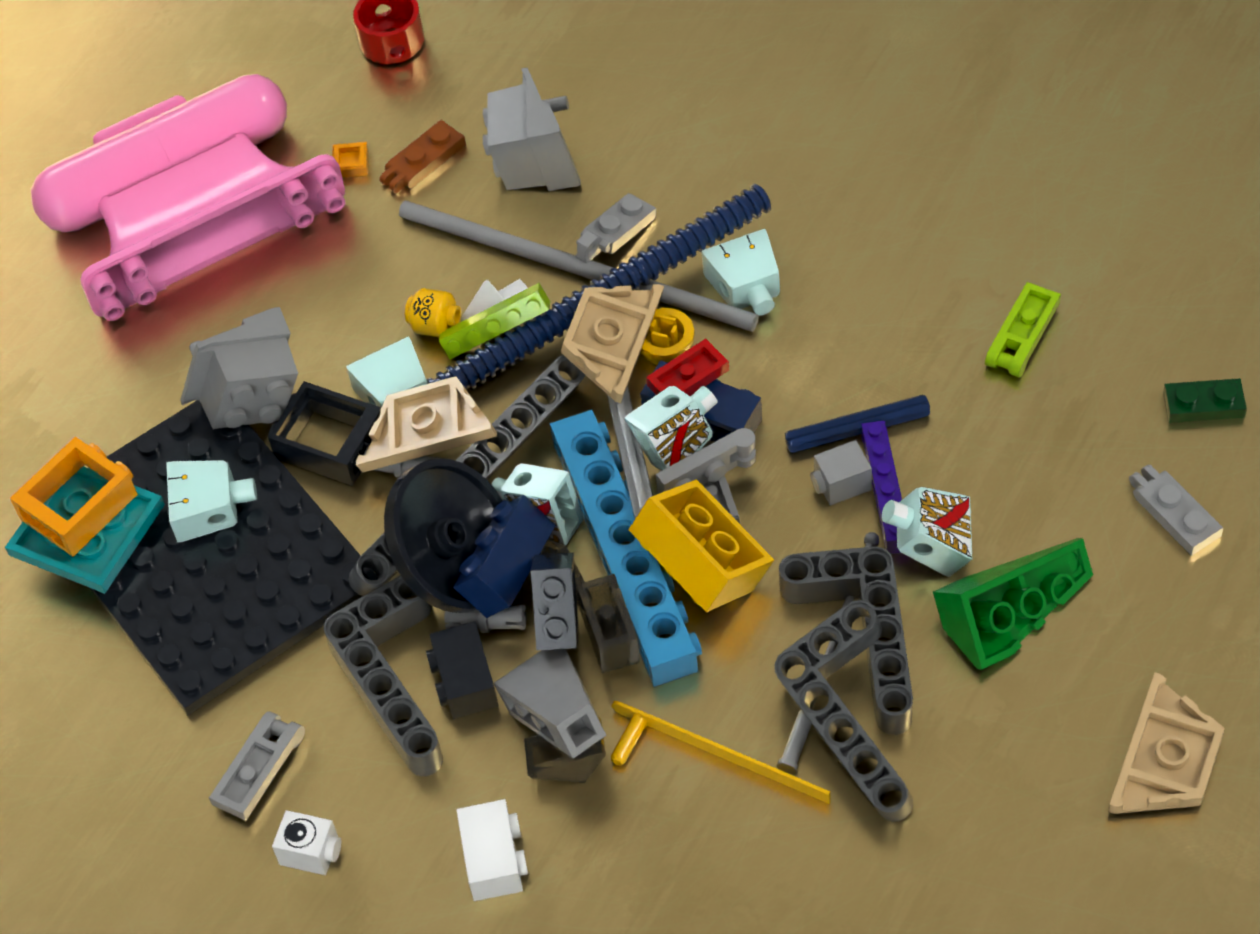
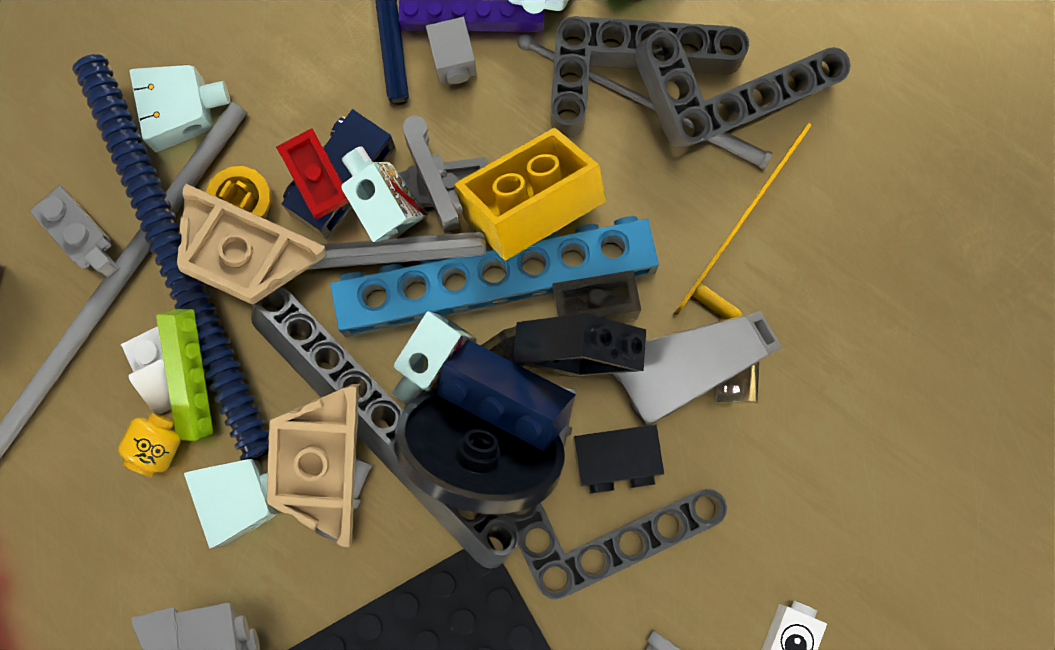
camera: 85 degrees left, 25 degrees up
black window [268,381,381,486] -> none
white brick [456,799,528,901] -> none

